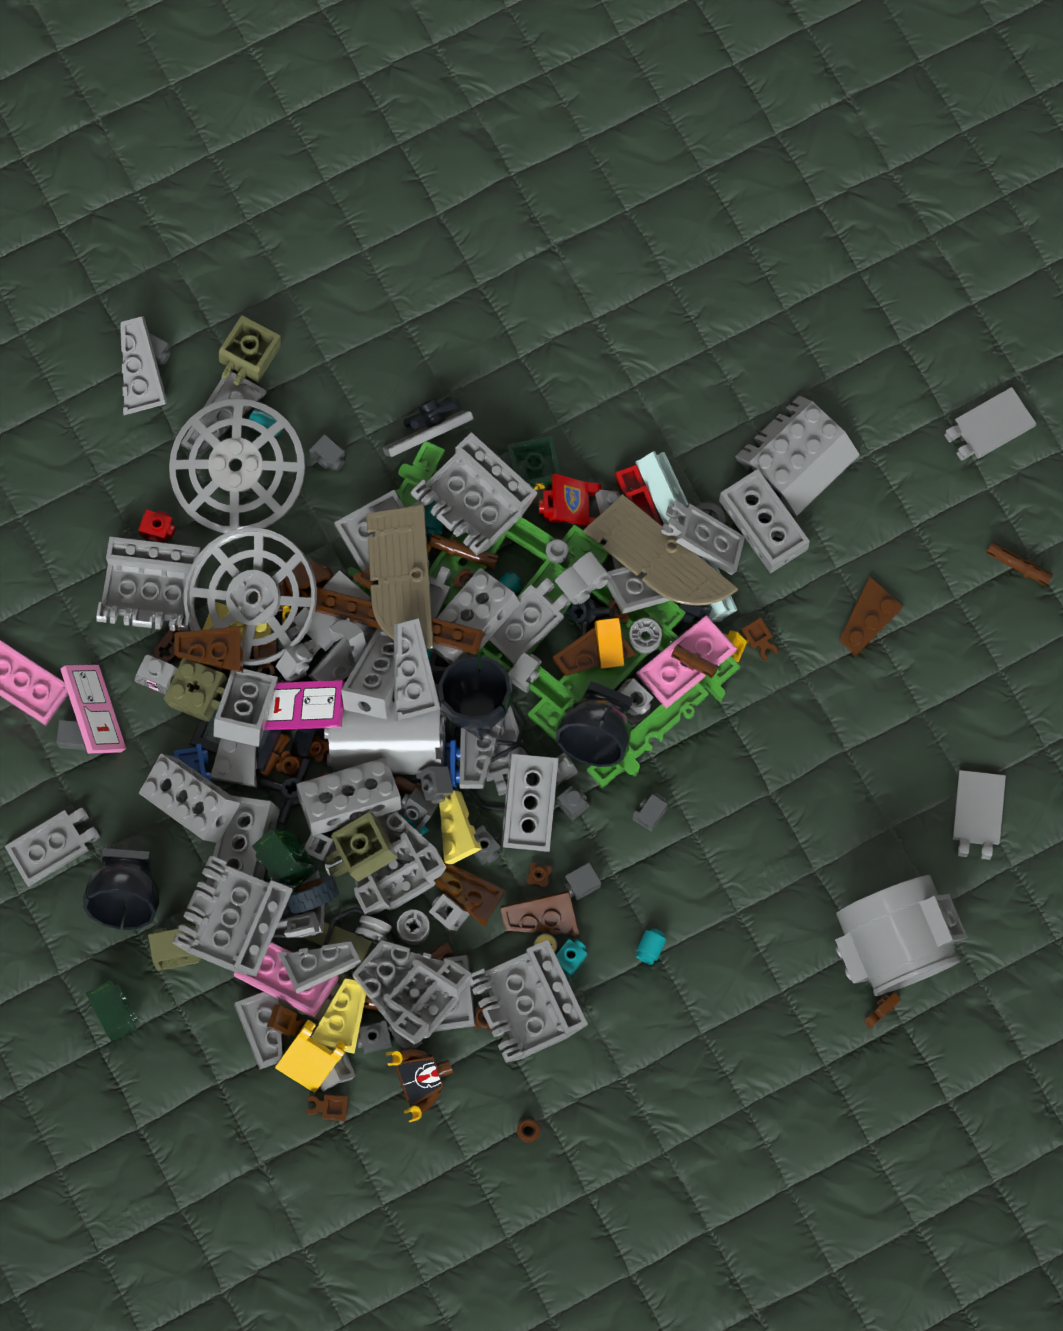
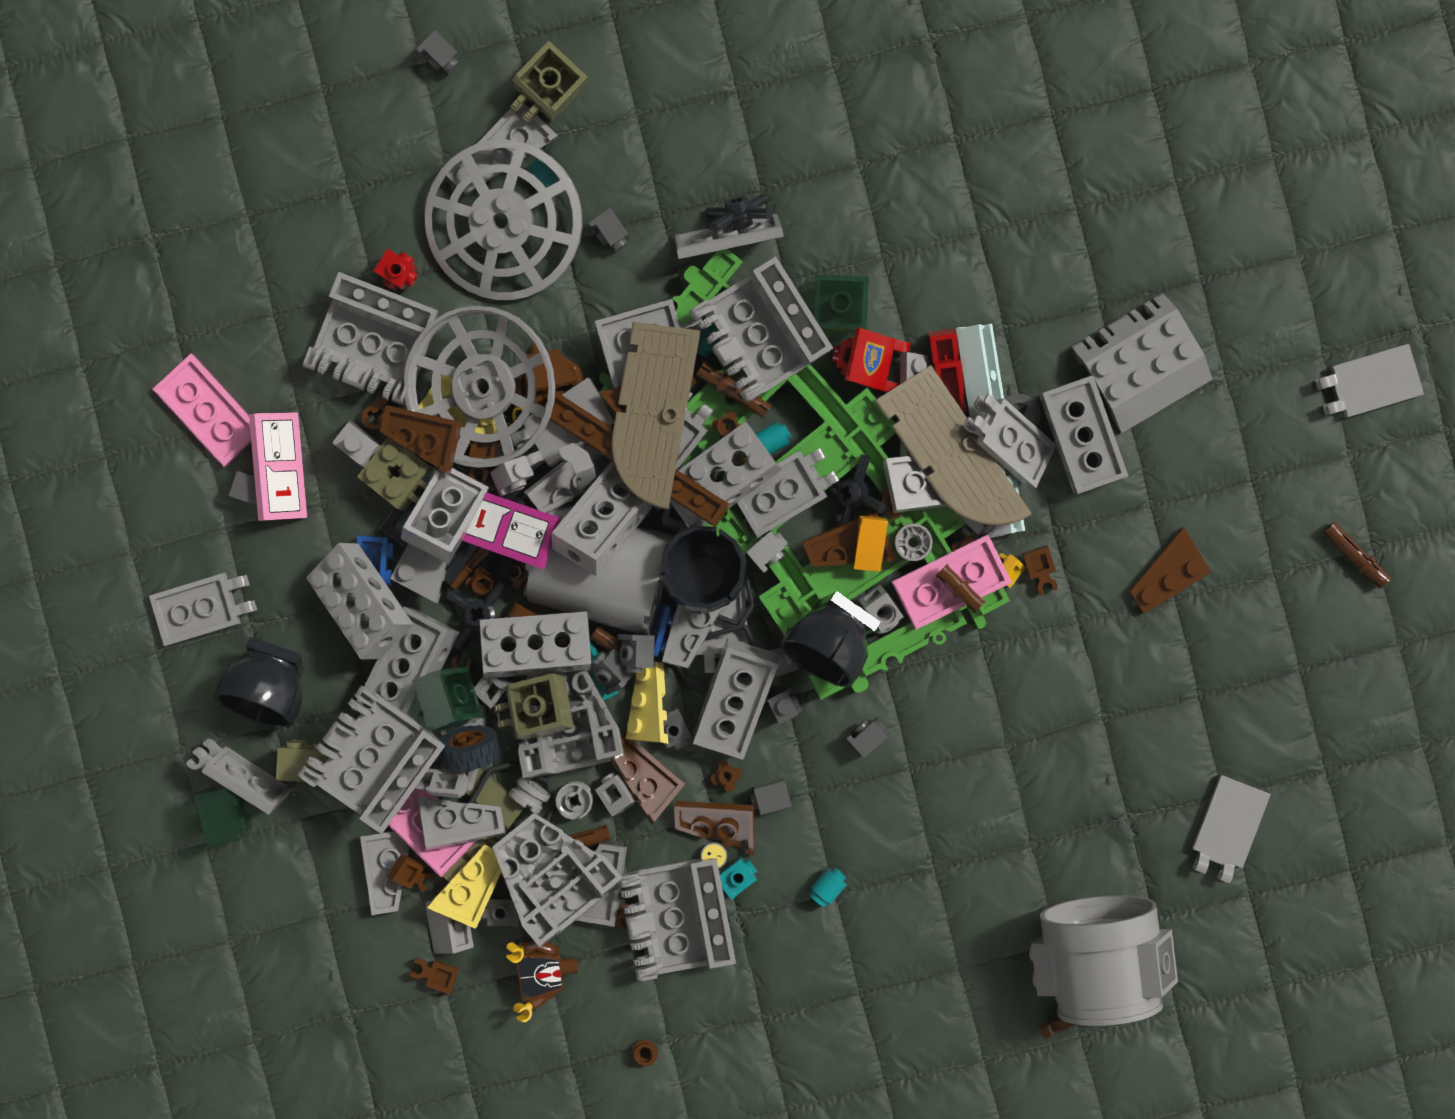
camera: 15 degrees right, 15 degrees up
light grey wing [121,316,168,415] -> none
yellow flag [275,1020,348,1093] -> none
light grey wing [394,618,440,721] -> none
light grey tile [546,539,569,563] -> none
light grey brick [555,552,610,605] -> none
none -> light grey tile [186,738,292,815]

